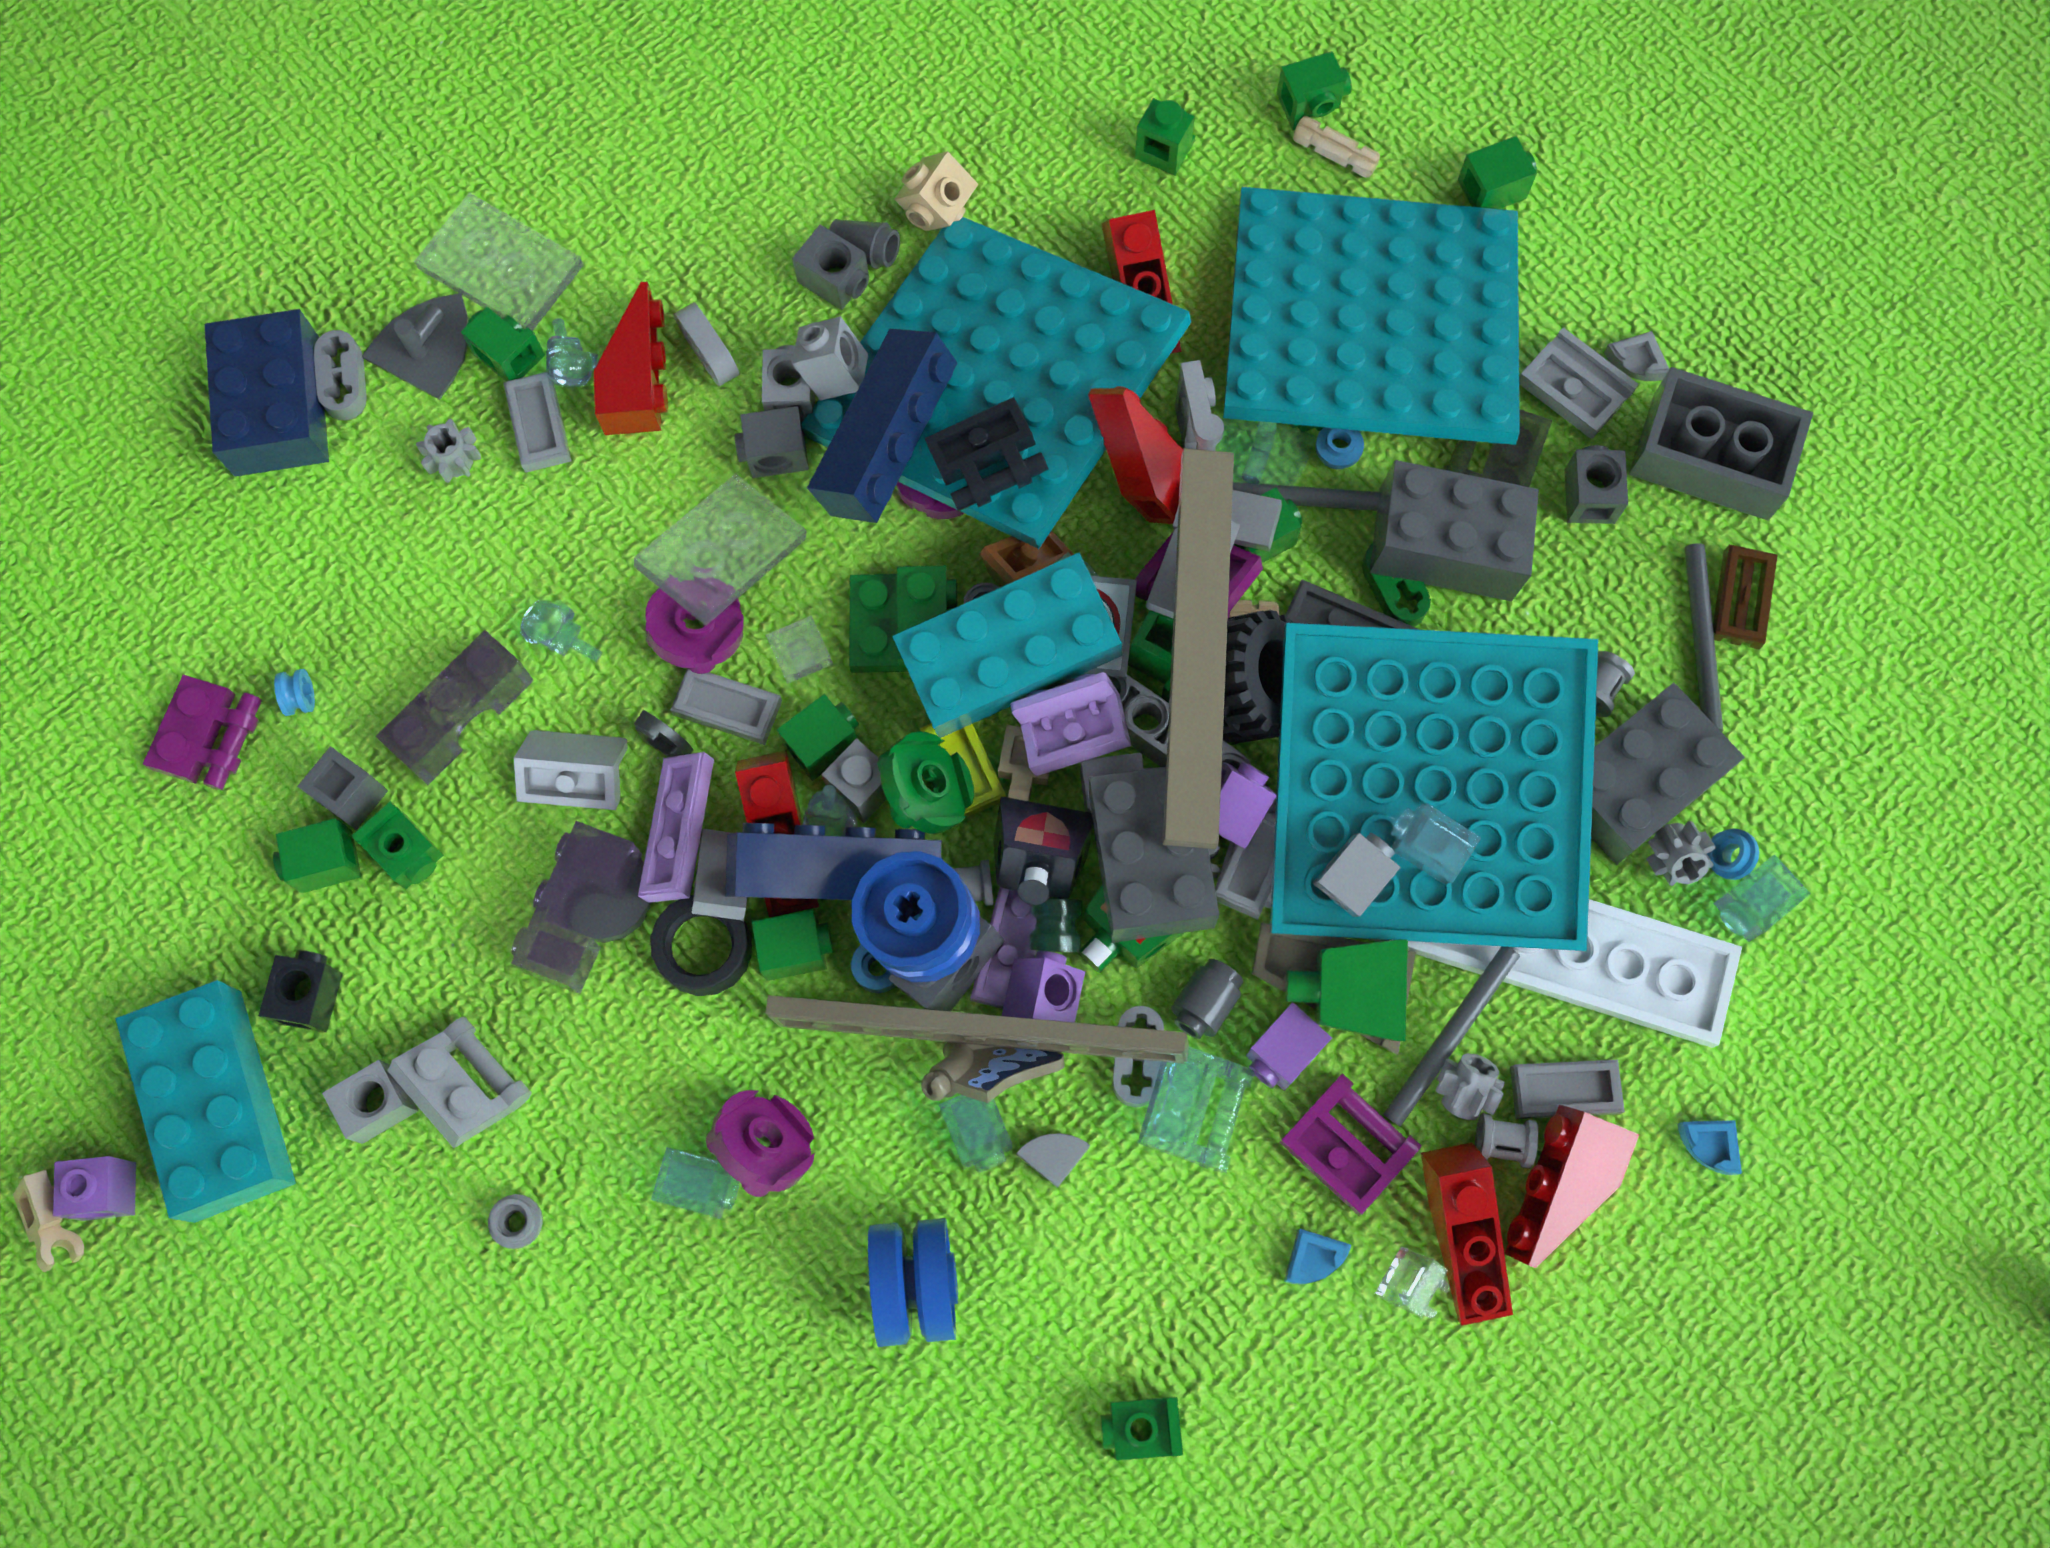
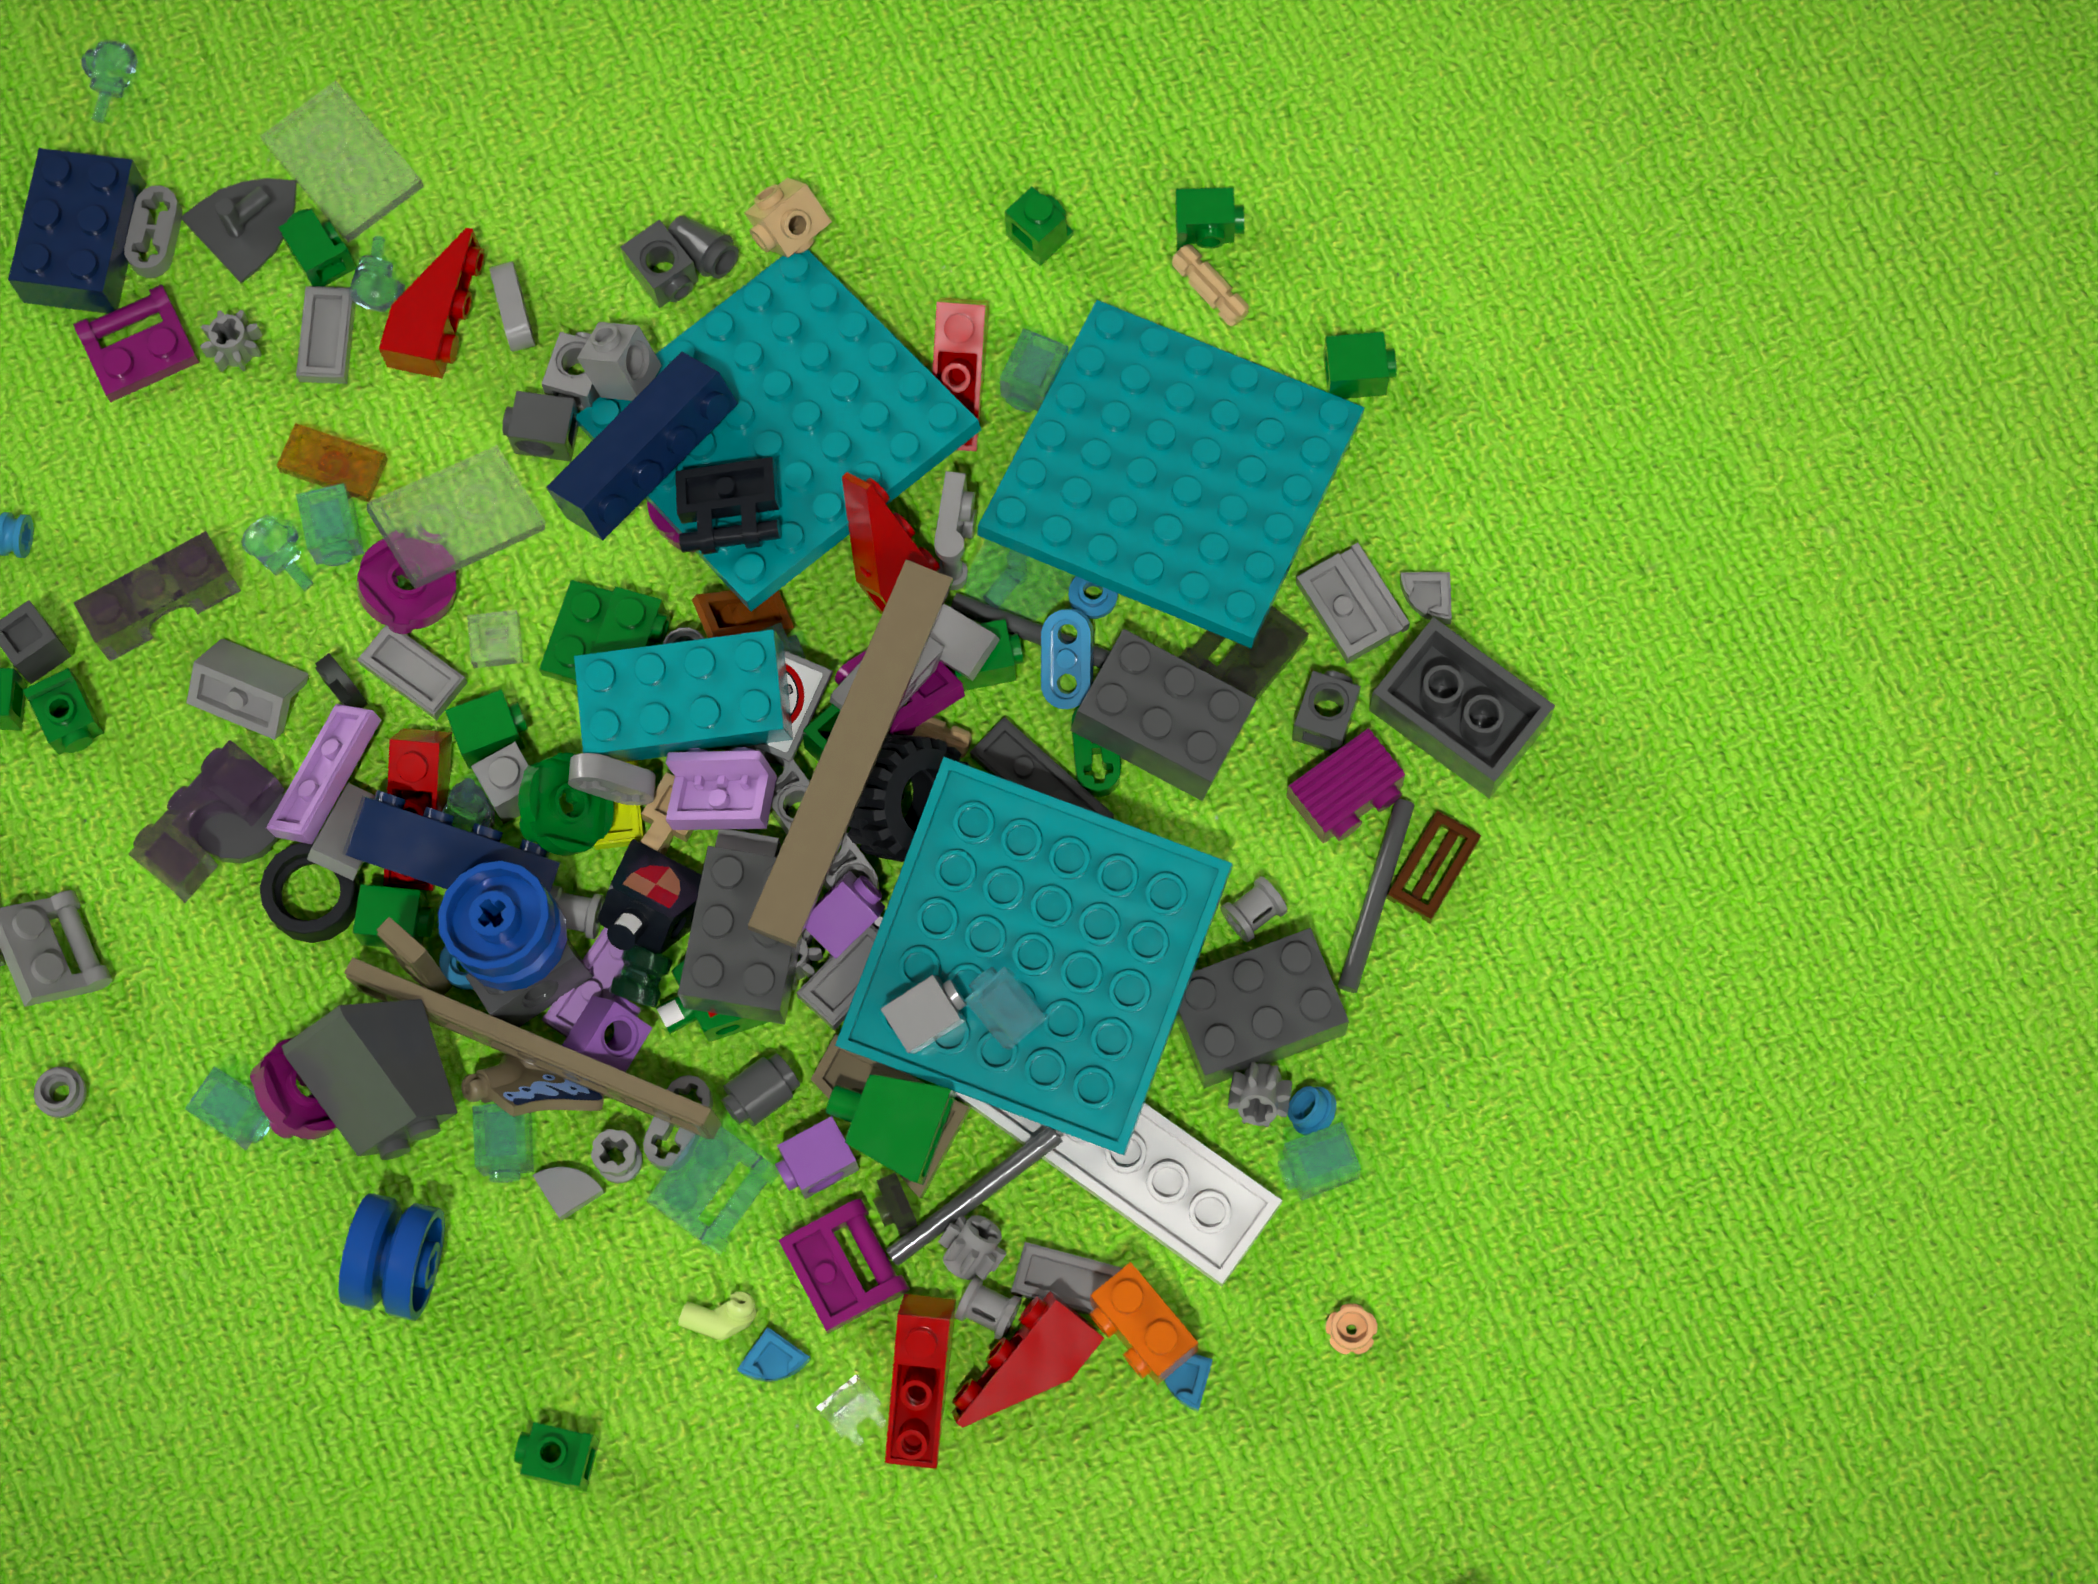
camera: 20 degrees right, 0 degrees up
none -> magenta plate [73,284,199,403]
none -> clear light blue piece [81,40,138,123]
none -> clear orange plate [276,423,388,502]
none -> dark grey slope [282,999,458,1160]
none -> clear light blue brick [296,483,365,566]
none -> dark tan tile [377,917,452,996]
none -> light grey beam [568,753,656,805]
none -> light grey bush [591,1129,643,1184]
none -> yellowish green arm [678,1291,756,1340]
none -> clear smoke plate [873,1173,918,1236]
none -> clear light blue brick [1000,328,1068,412]
none -> dark azure plate [1041,609,1094,709]
none -> orange brick [1089,1262,1198,1385]
none -> magenta brick [1287,728,1405,843]
none -> light nougat plate [1326,1303,1378,1355]

